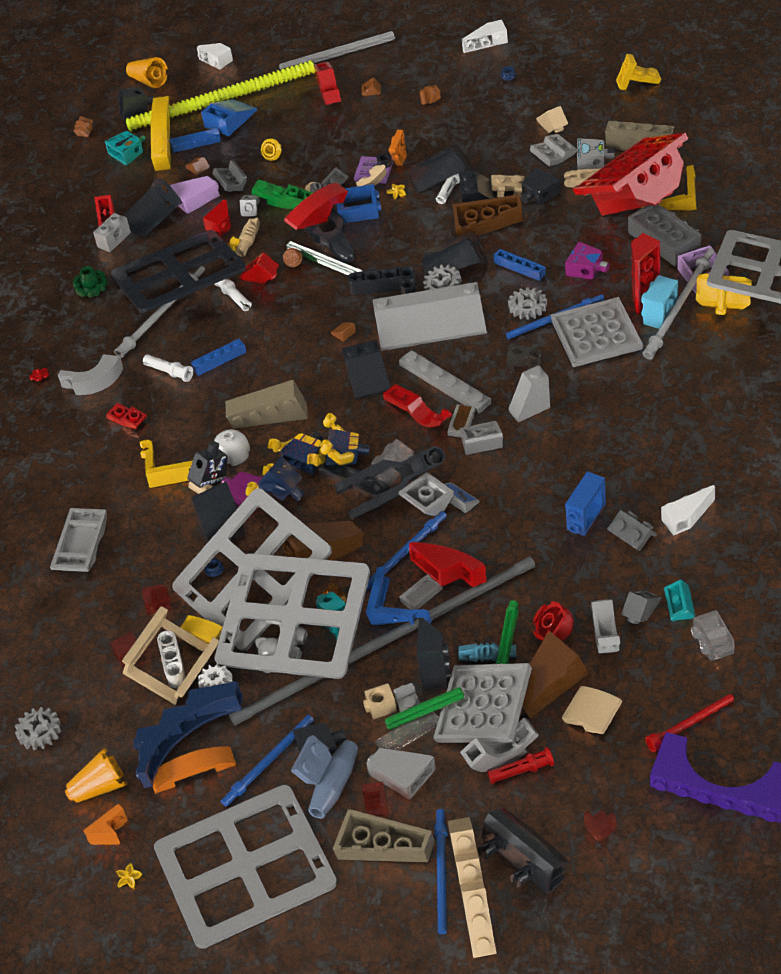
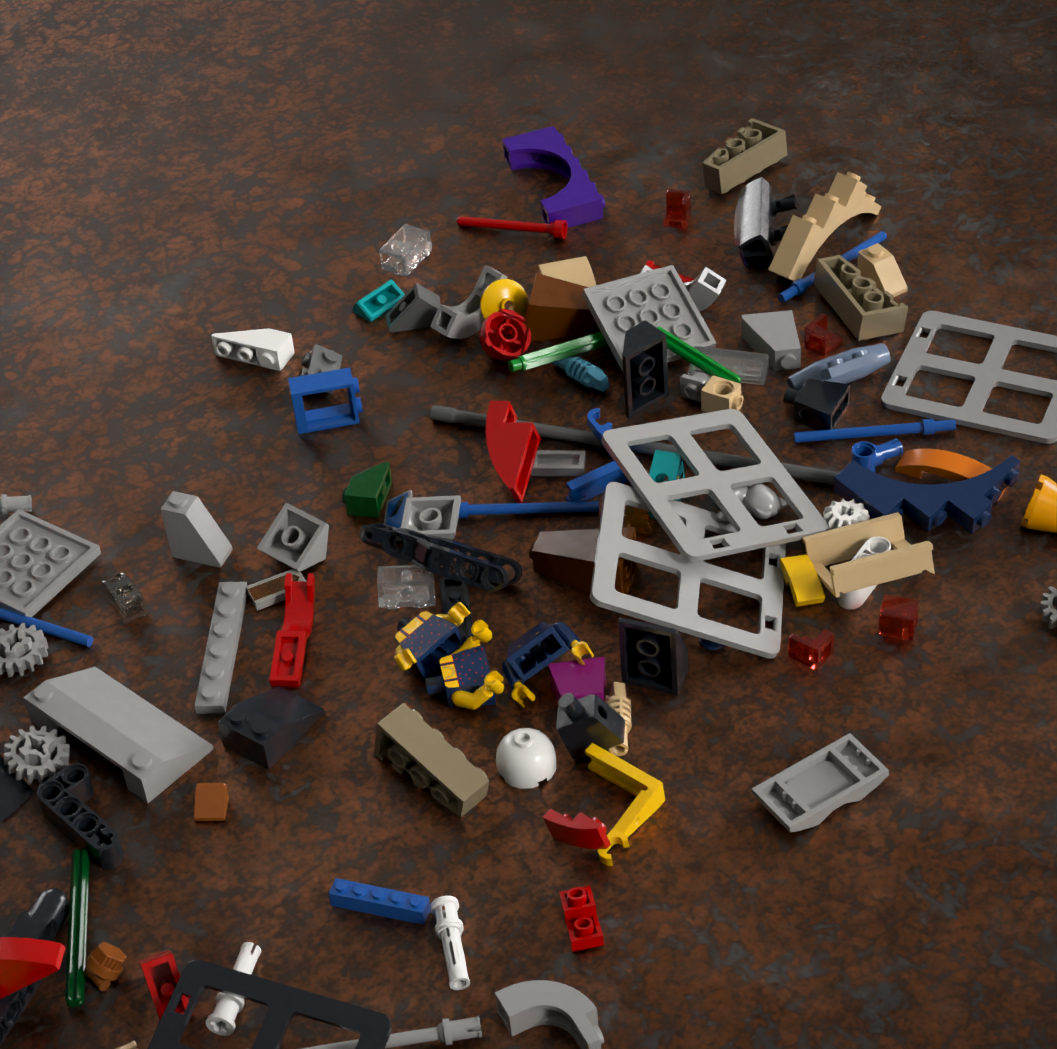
camera: 135 degrees left, 5 degrees down
none -> dark green slope [342,462,392,518]
none -> yellow dish [480,279,528,319]
none -> red slope [543,809,611,849]
none -> dark tan wedge [702,118,788,194]
none -> blue pin [851,438,903,473]
none -> tan slope [857,243,908,297]

